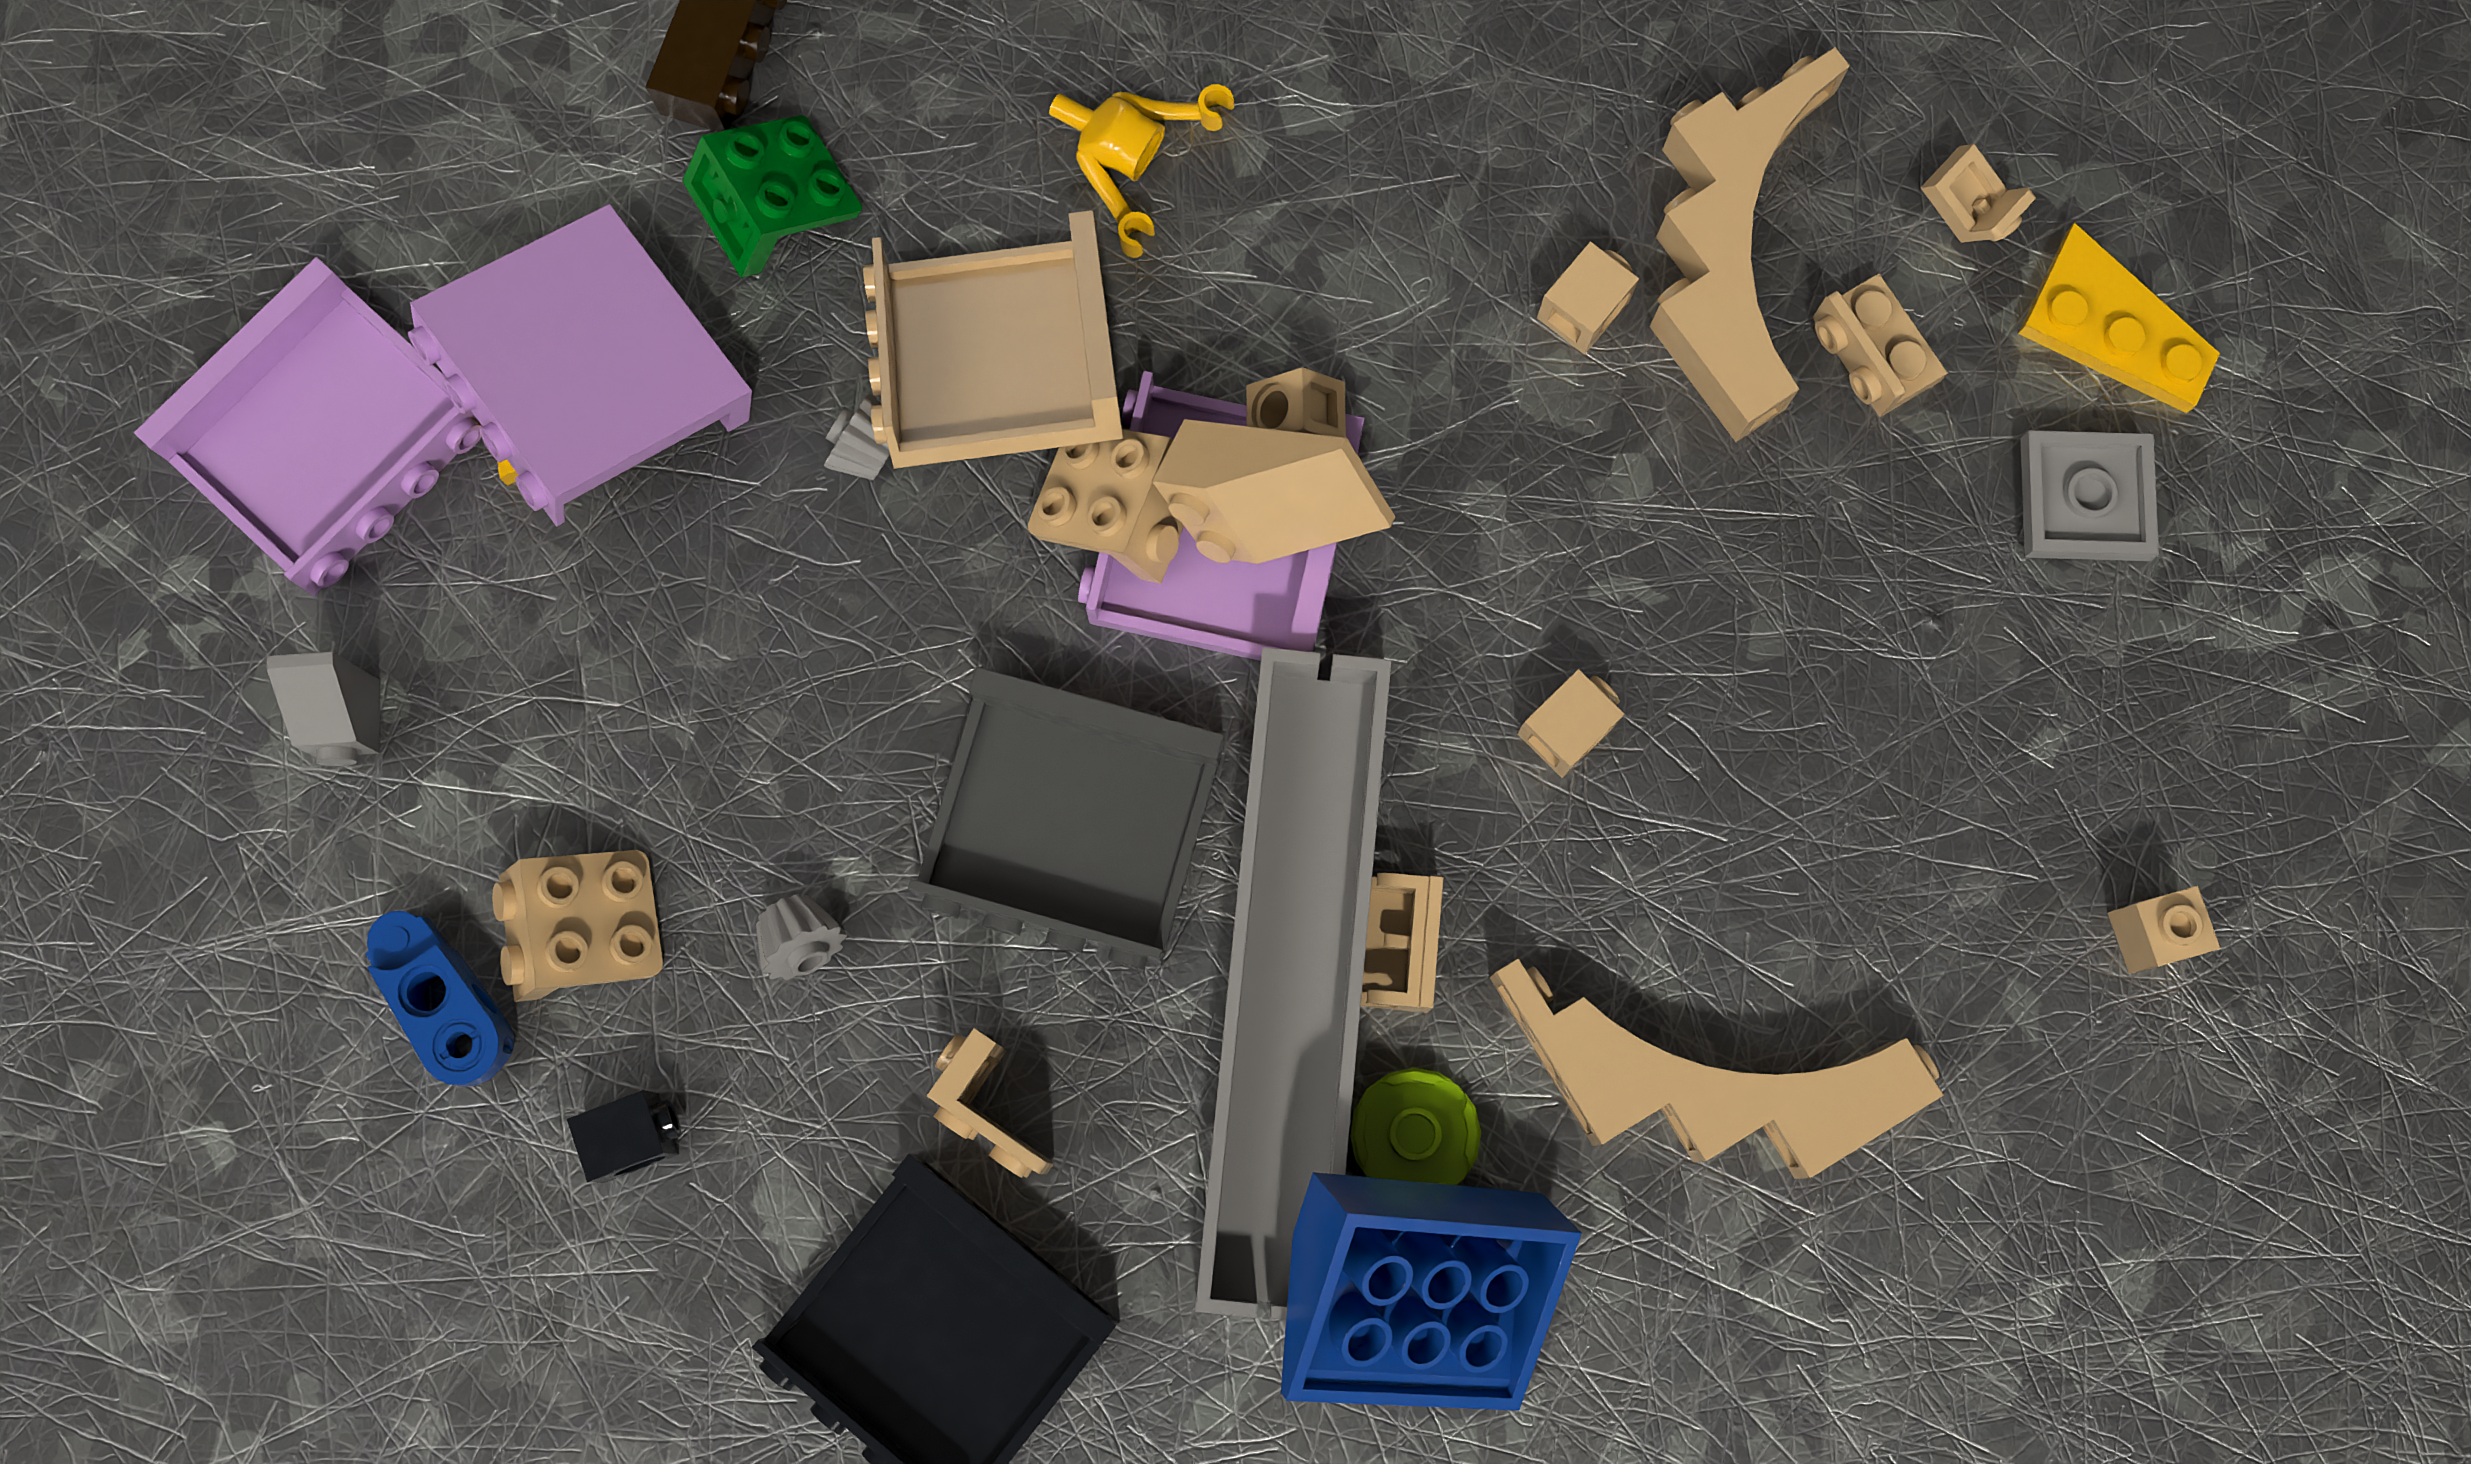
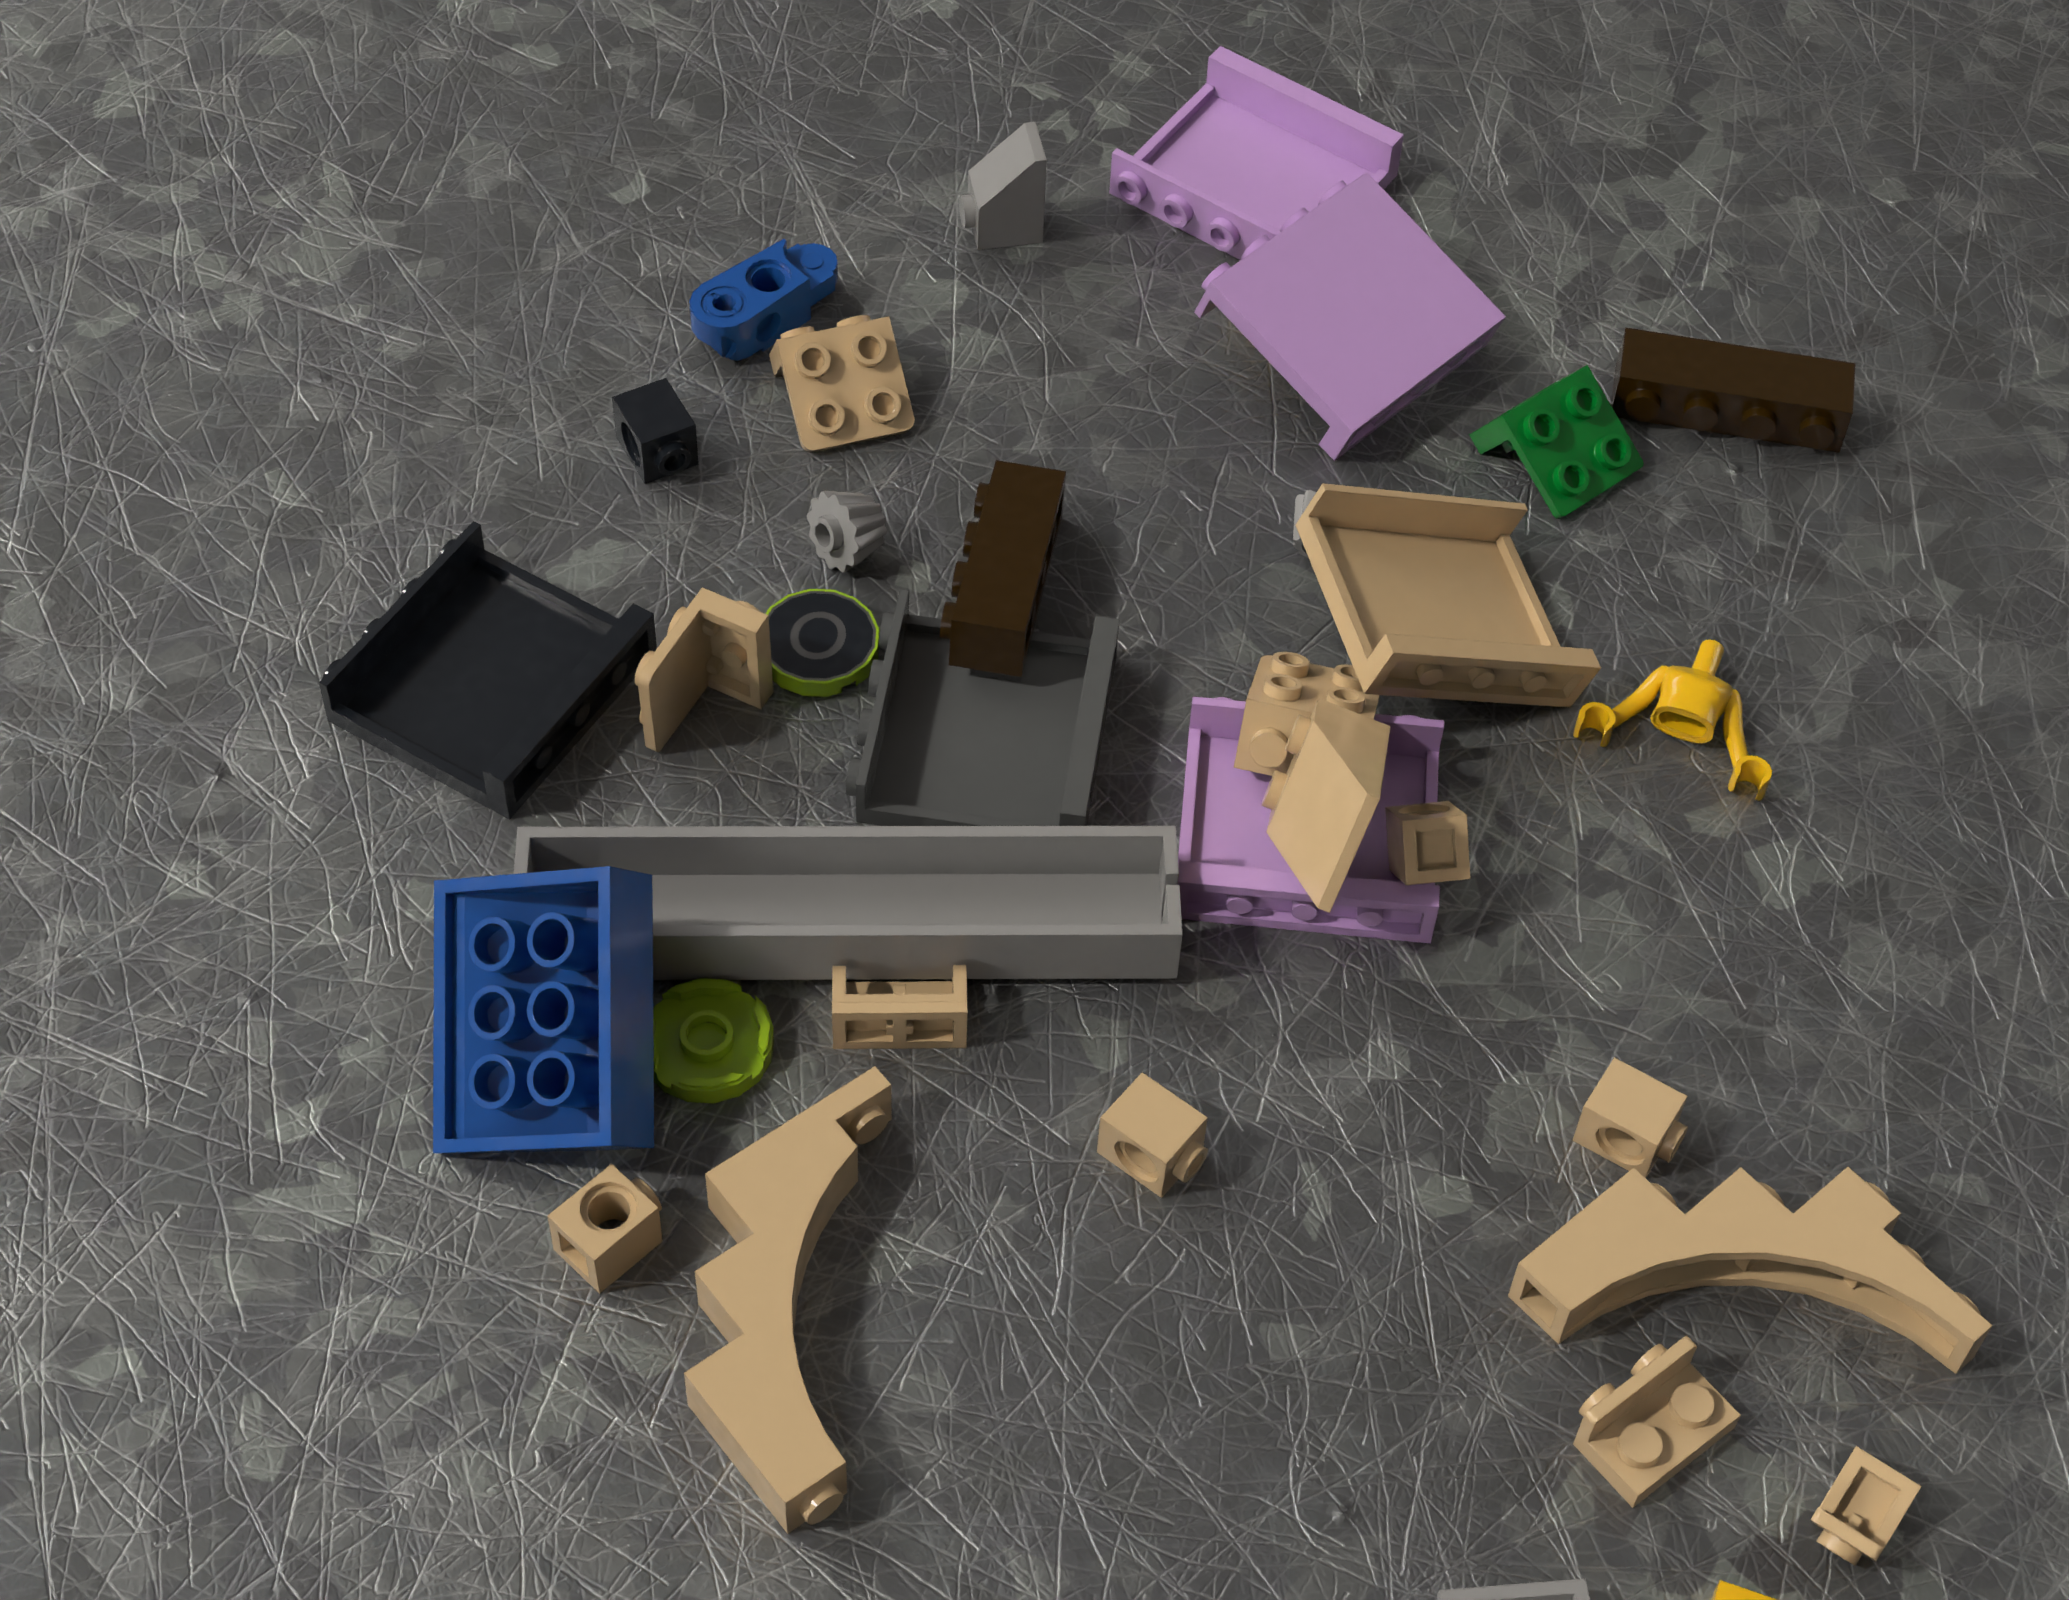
camera: 80 degrees right, 25 degrees down
none -> tan brick [547,1164,663,1294]
none -> black tile [765,589,879,697]
none -> dark brown brick [940,460,1066,677]

